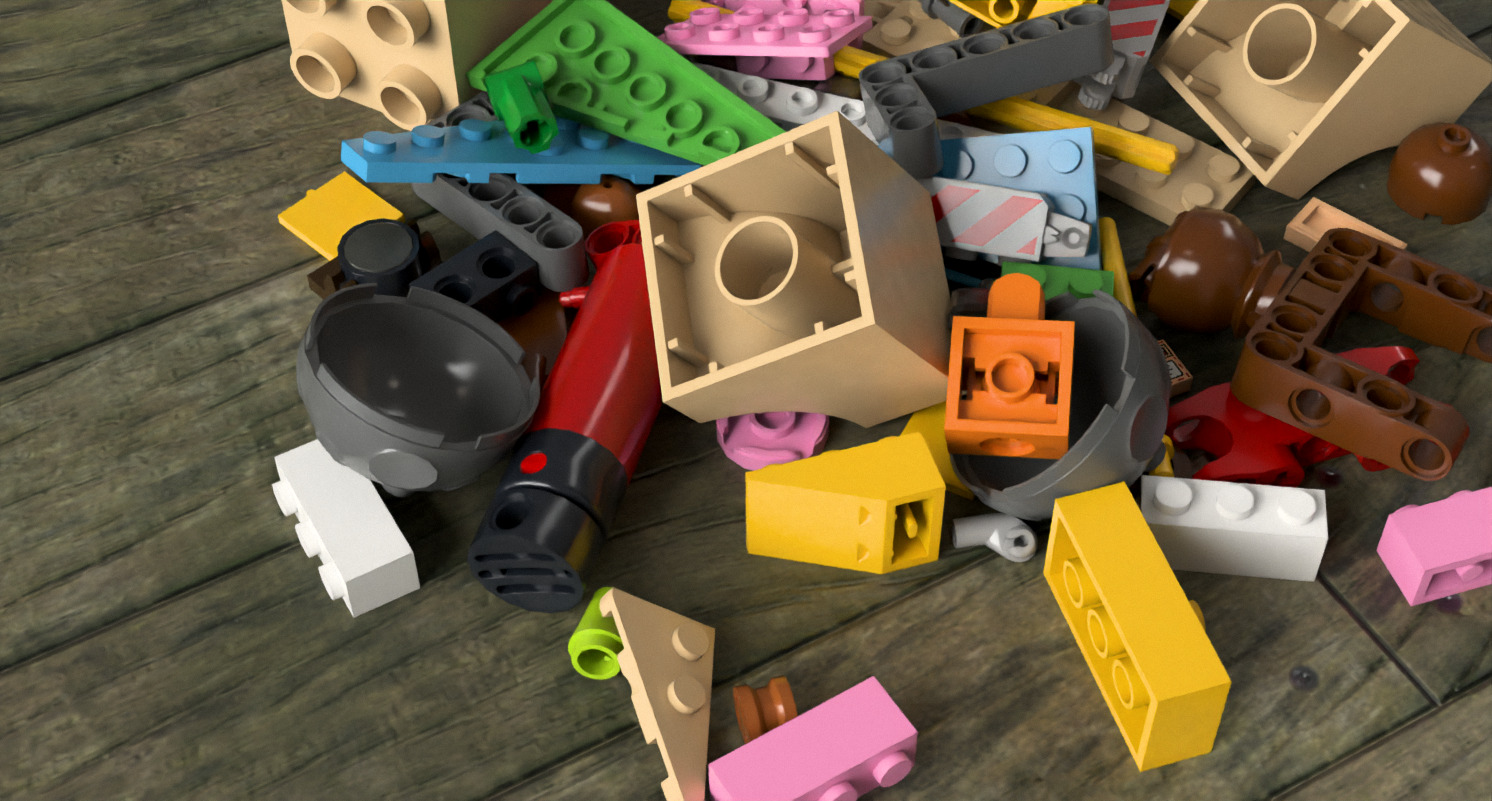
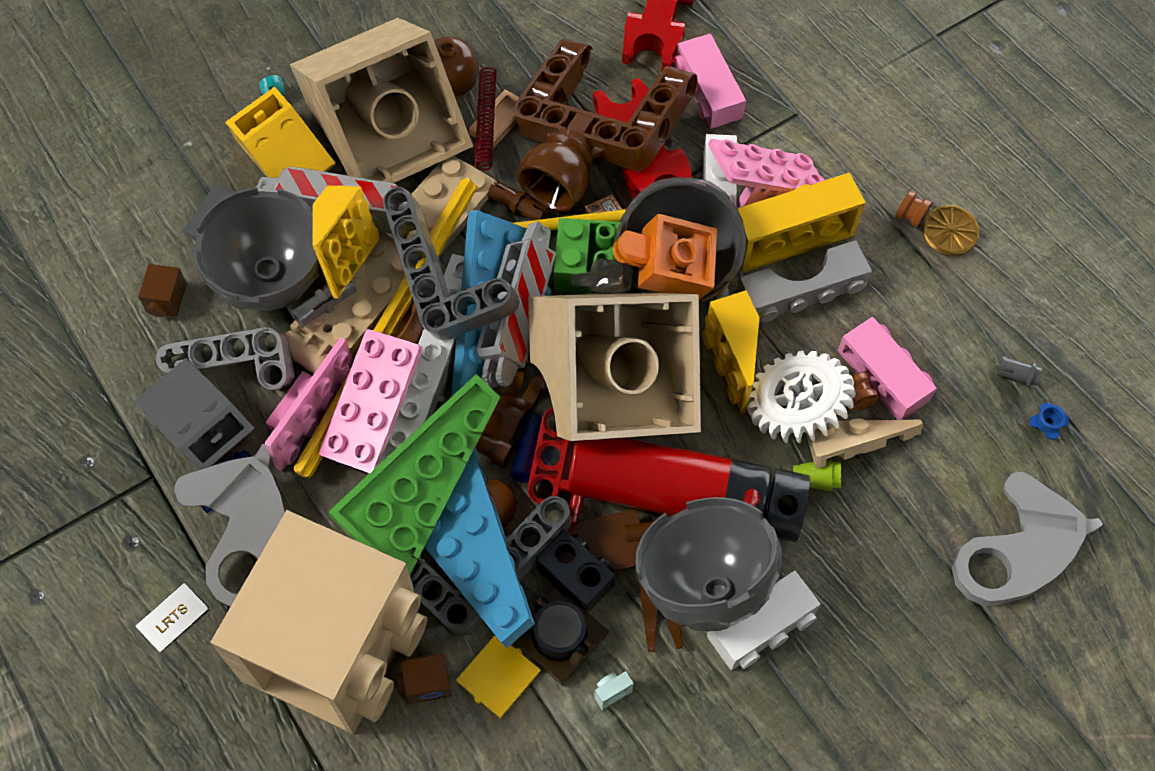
camera: 95 degrees left, 15 degrees up
green piece [483,60,559,154] -> none
none -> reddish brown brick [396,653,452,704]
none -> dark red piece [475,67,497,171]
none -> light aqua plate [594,671,634,710]
none -> bright pink bracket [708,139,824,208]
none -> light grey arch [736,240,872,322]
none -> white gear [747,351,856,444]

